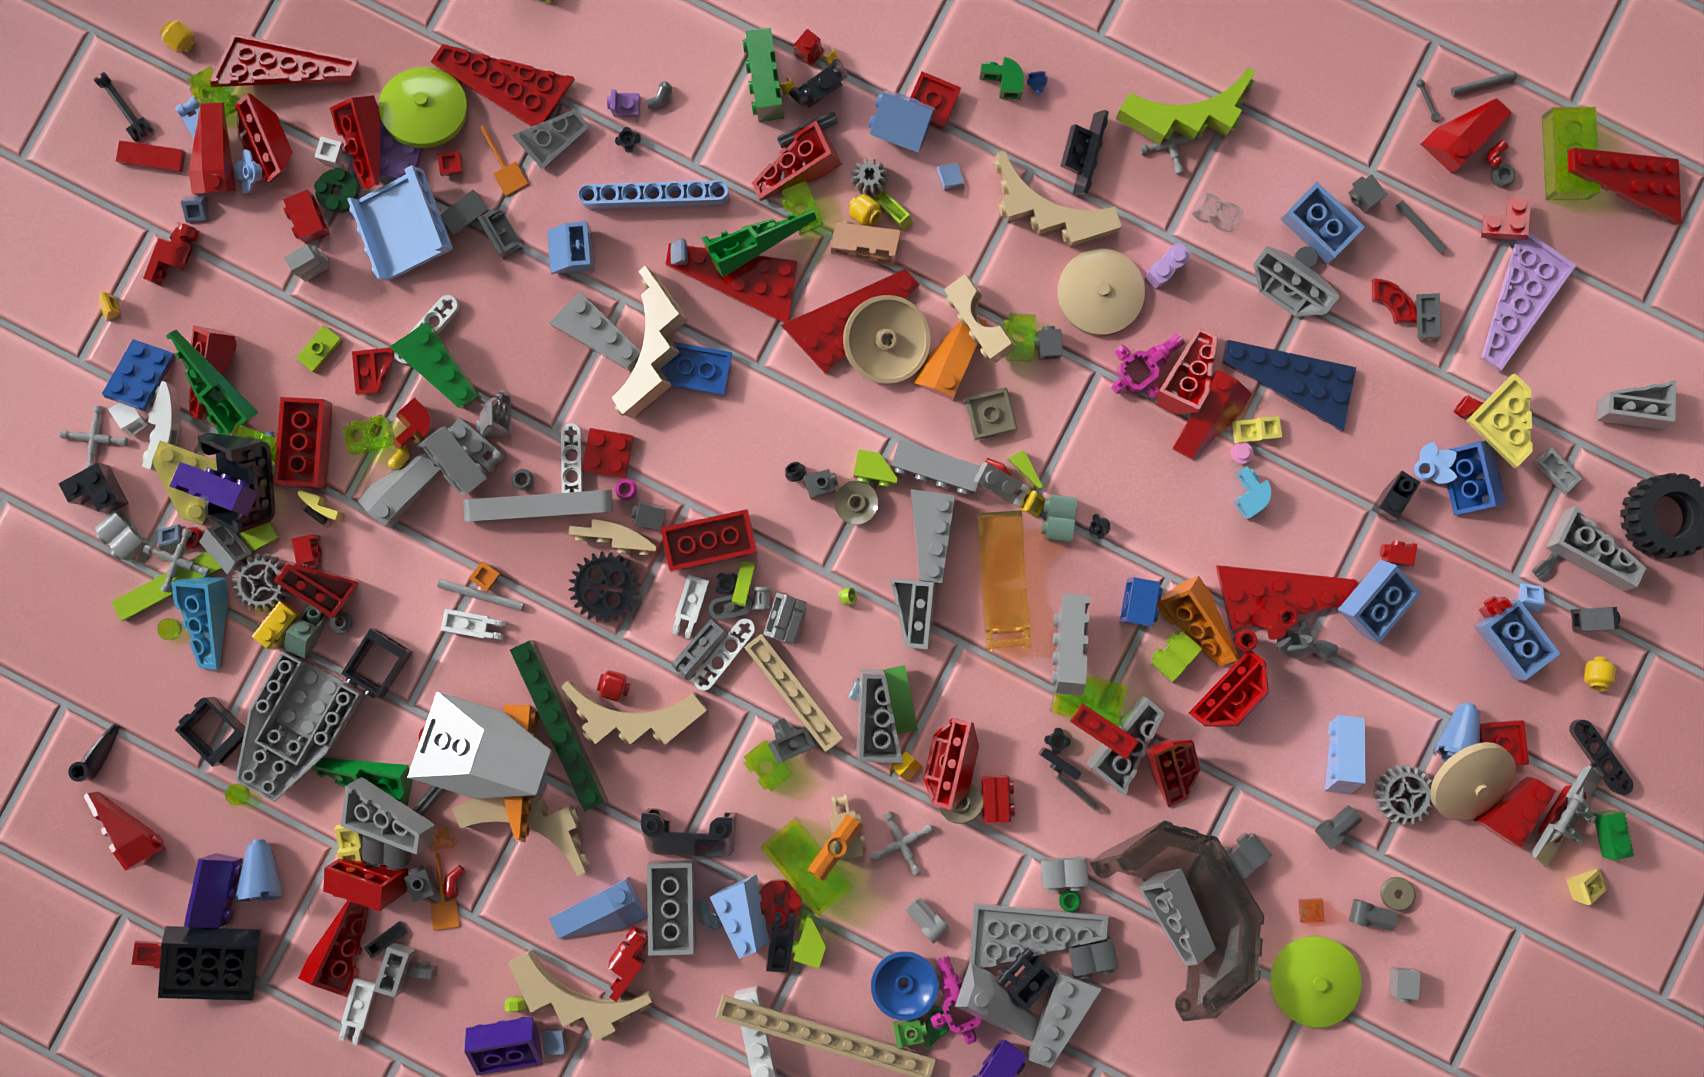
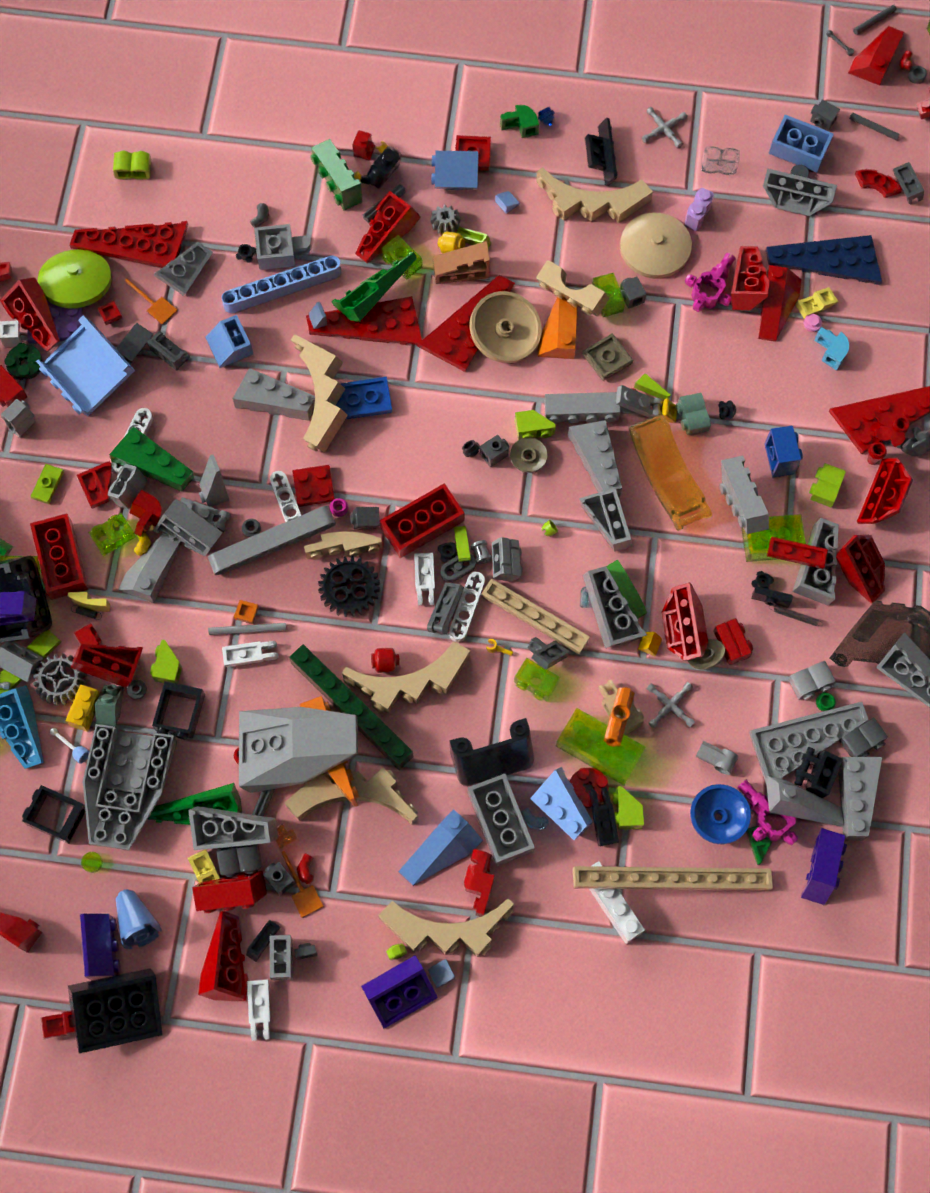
camera: 25 degrees left, 15 degrees down
medium lavender bracket [607,89,640,117] -> none
bright green brick [893,1018,927,1049] -> none
lime arch [1115,67,1256,145] -> none
orange wedge [1156,576,1239,666] -> none
none -> light blue hinge [50,728,89,764]
none -> light grey brick [108,464,147,509]
none -> lime slope [150,639,182,684]
none -> light grey brick [254,224,311,270]
none -> yellow hand [486,639,513,656]

